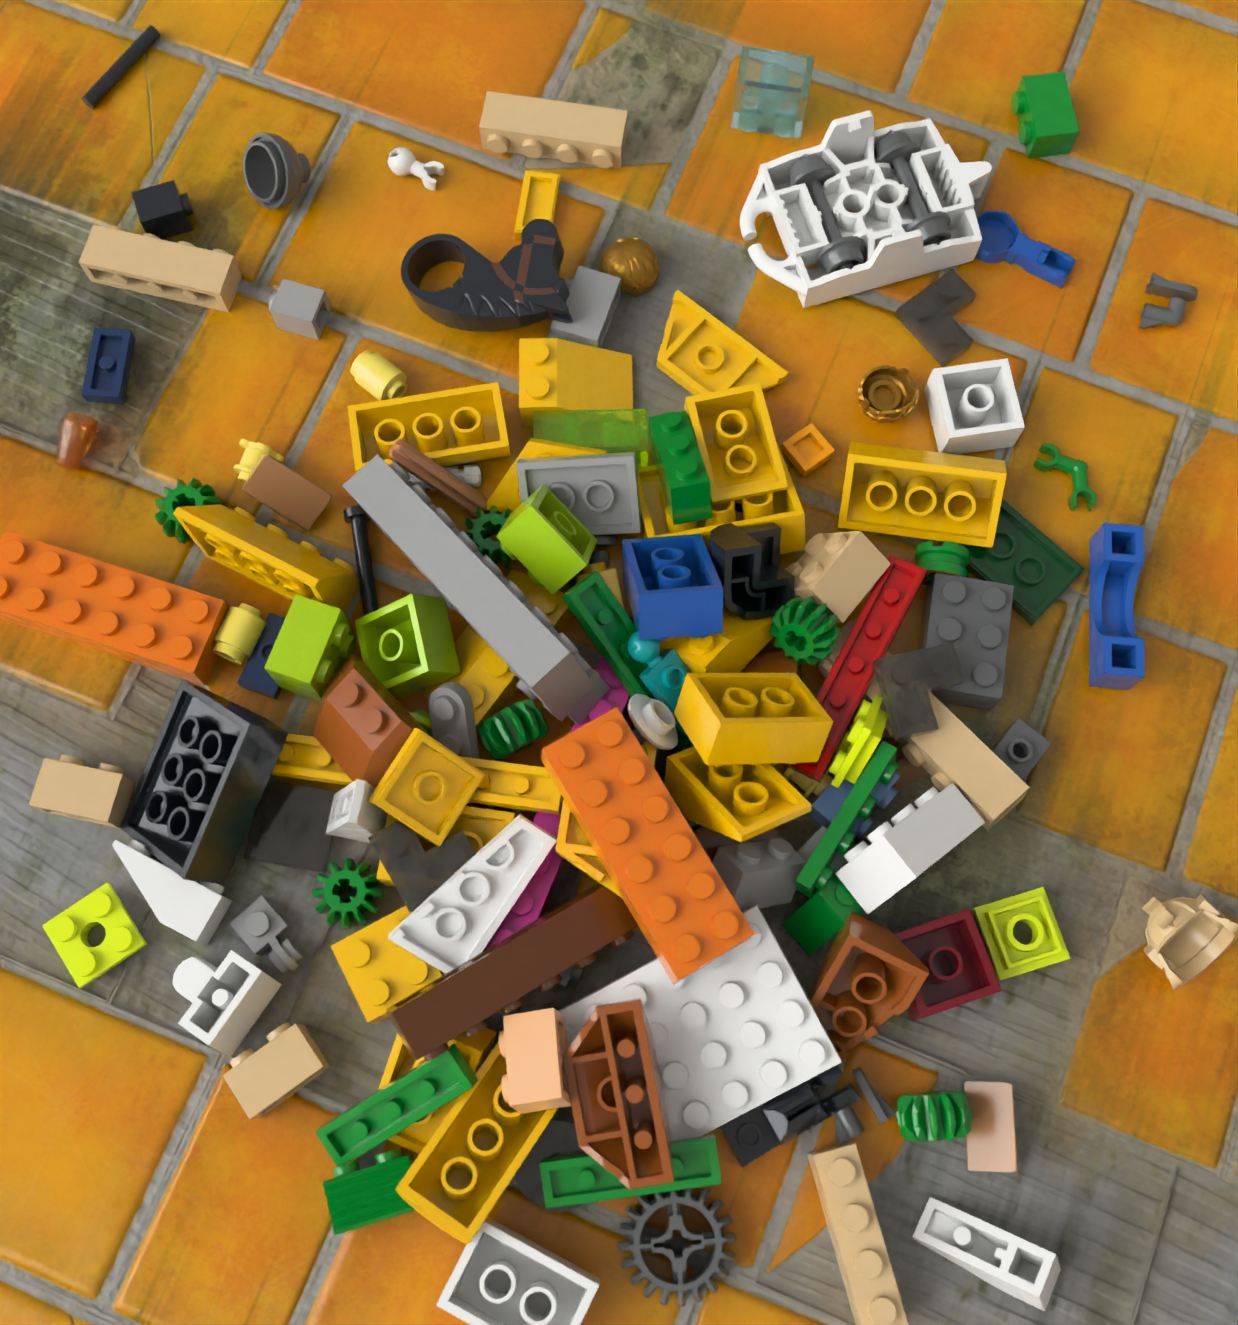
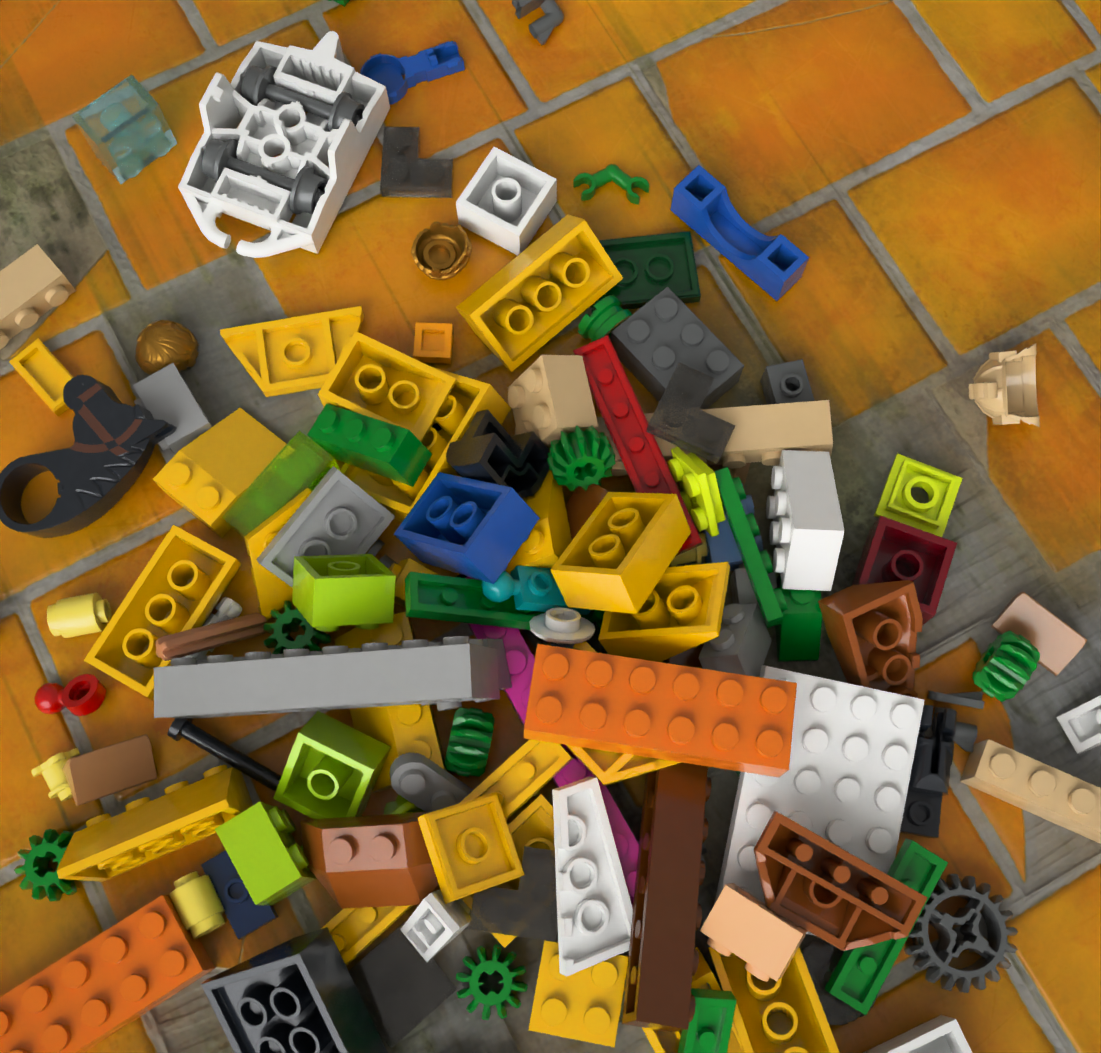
camera: 50 degrees left, 0 degrees up
none -> red plate [34,674,106,716]

